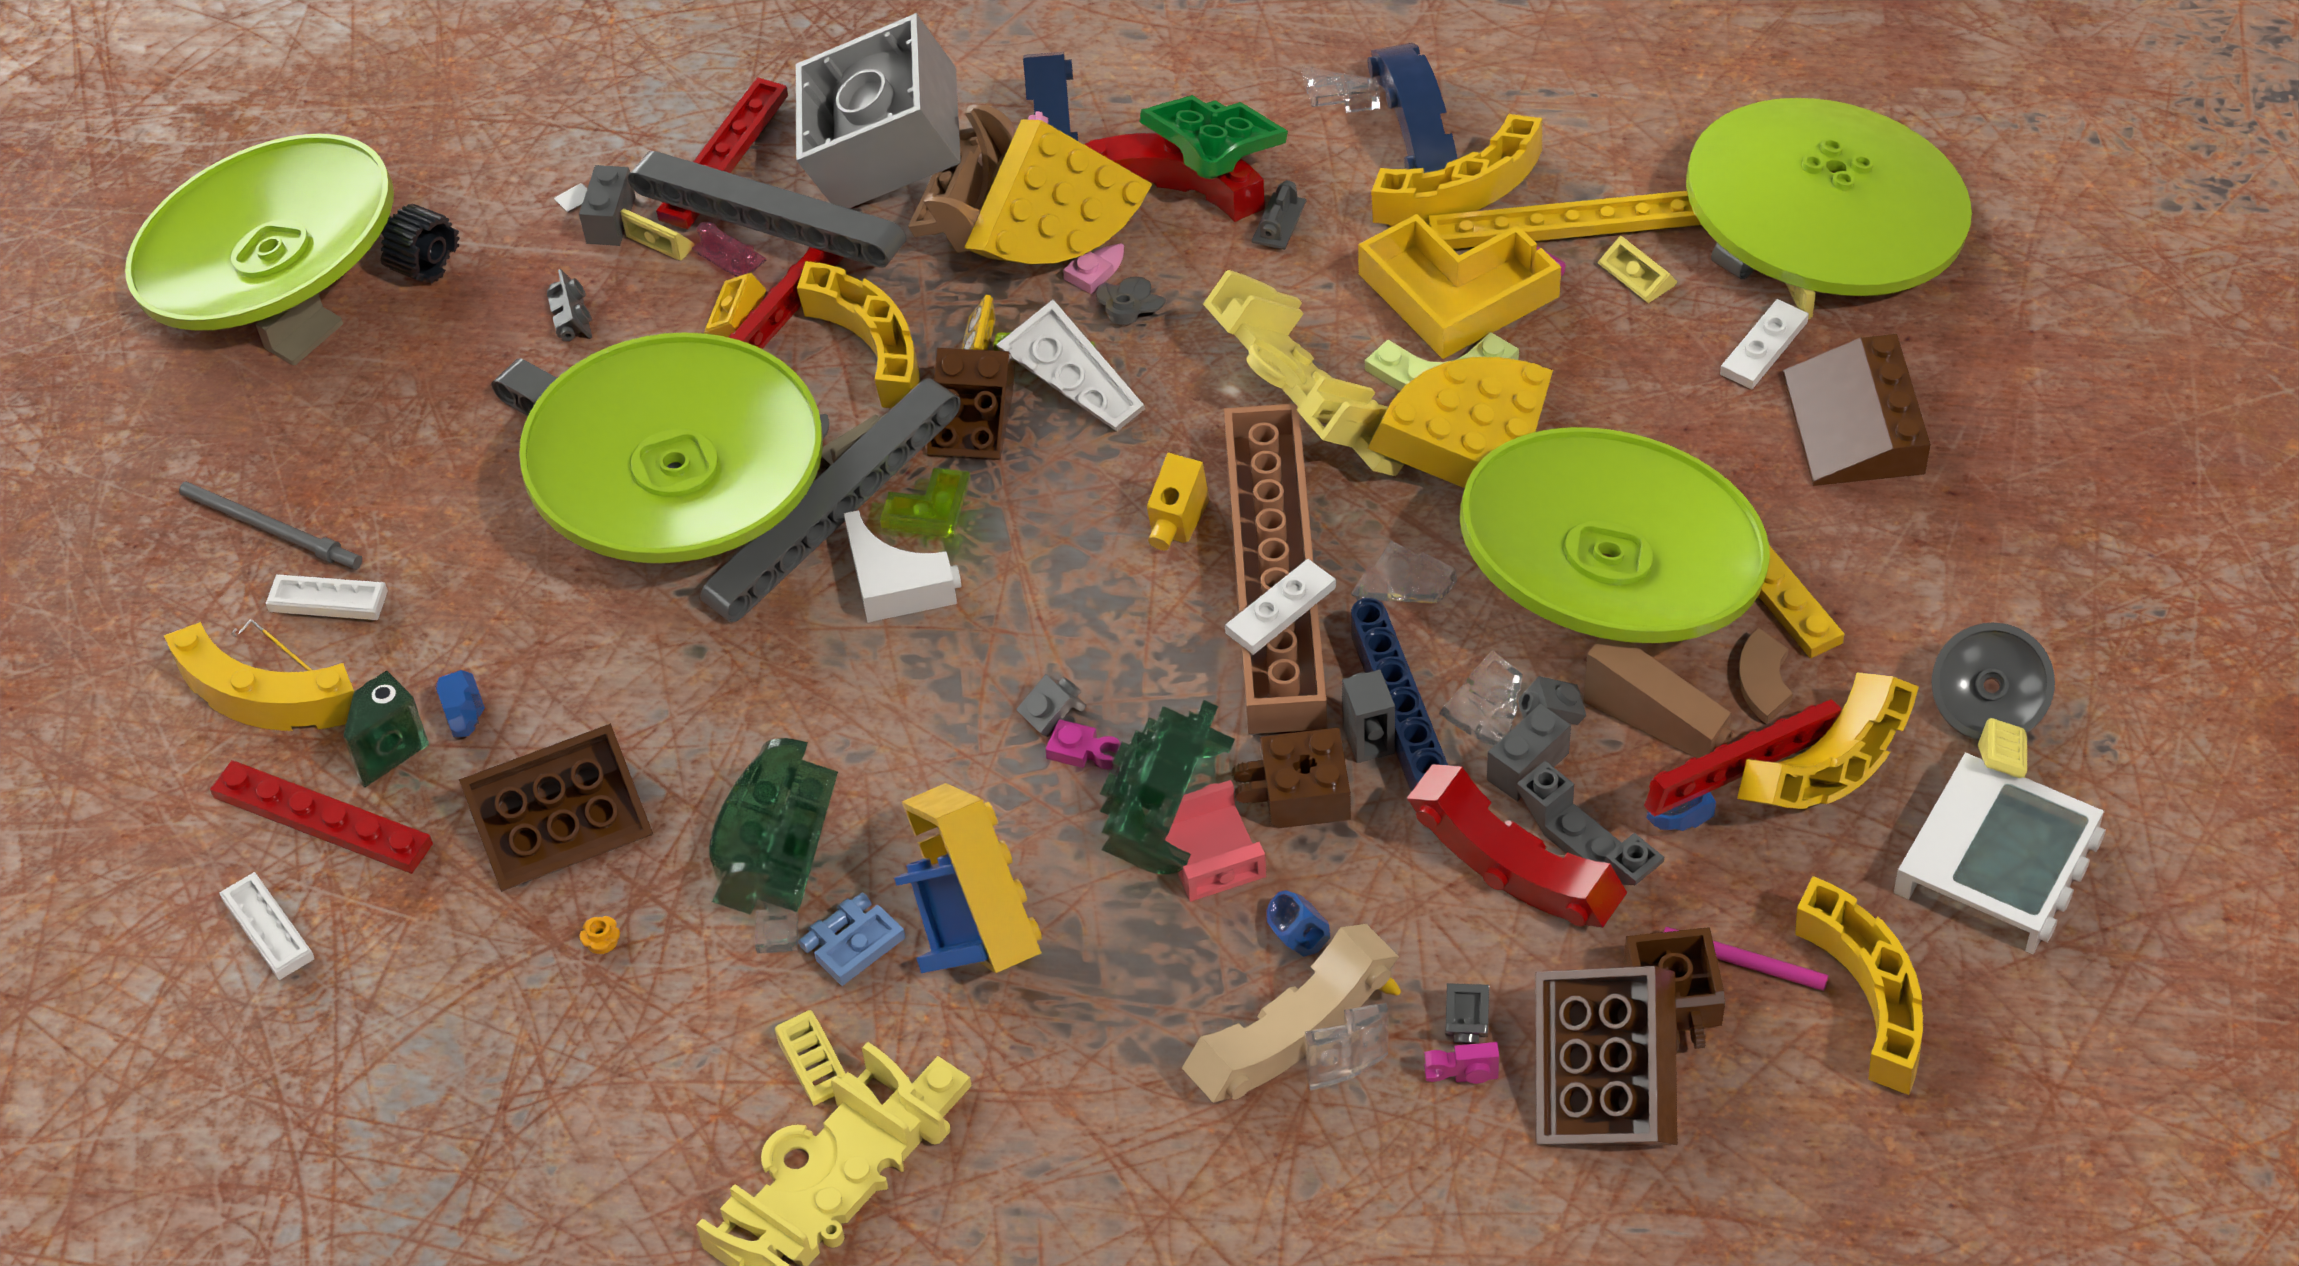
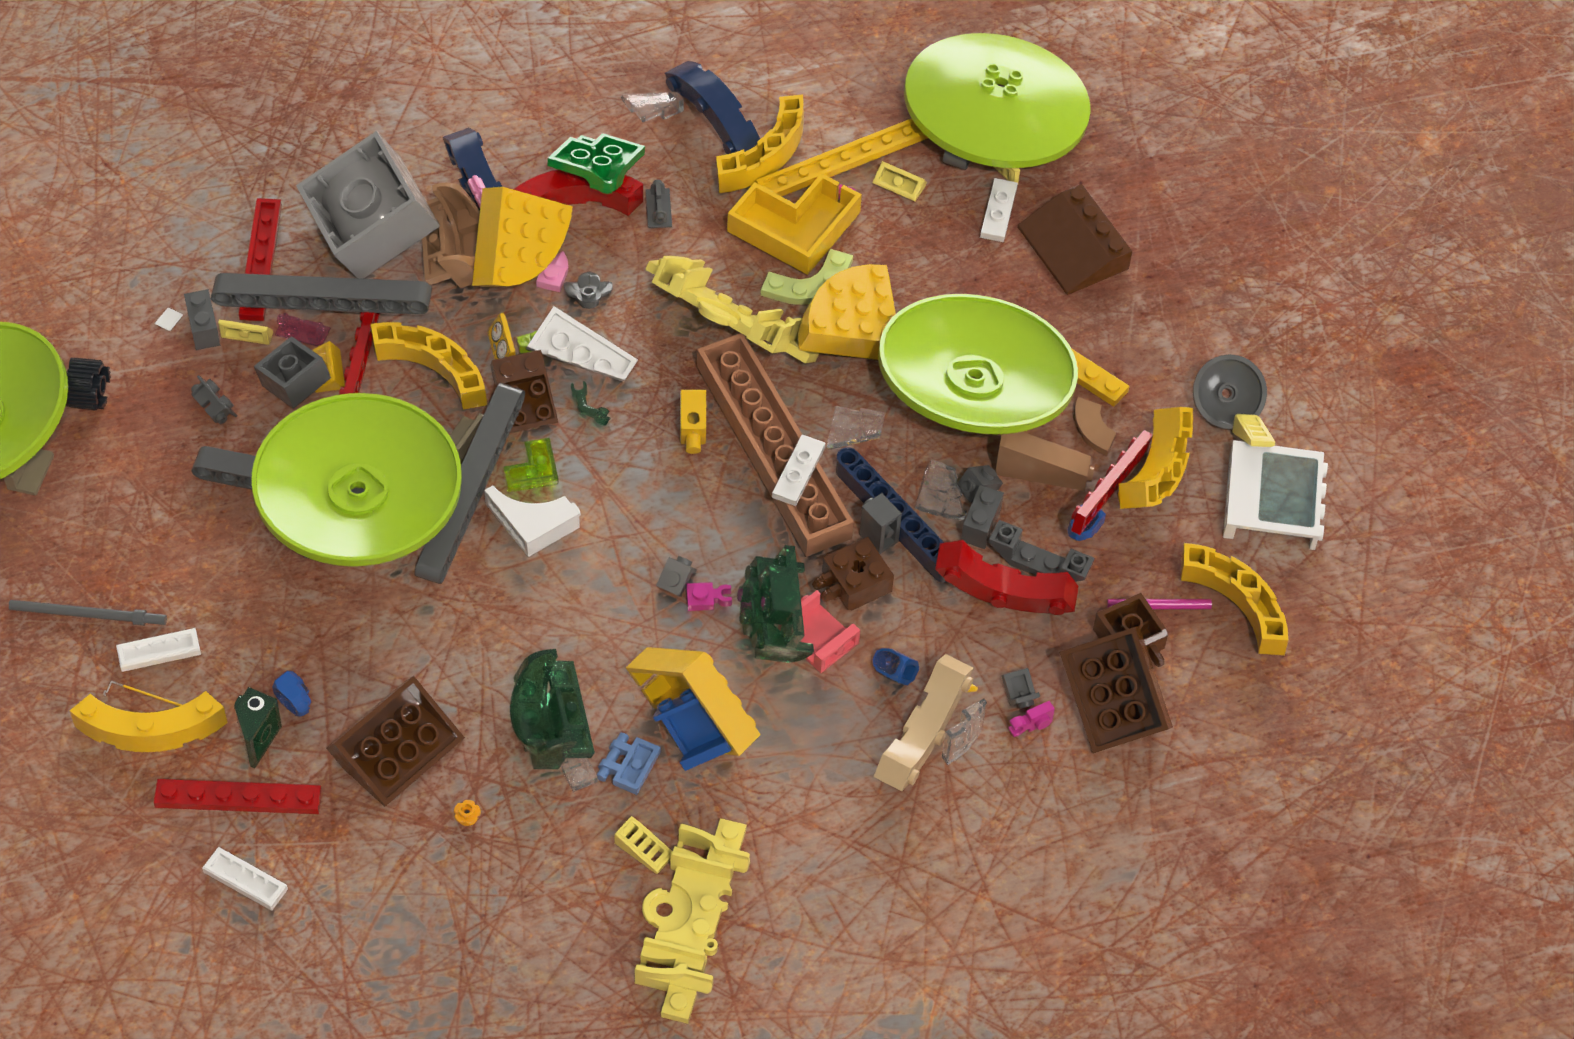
camera: 30 degrees left, 5 degrees up
none -> dark grey brick [254,336,331,408]
none -> clear green arm [571,381,610,426]

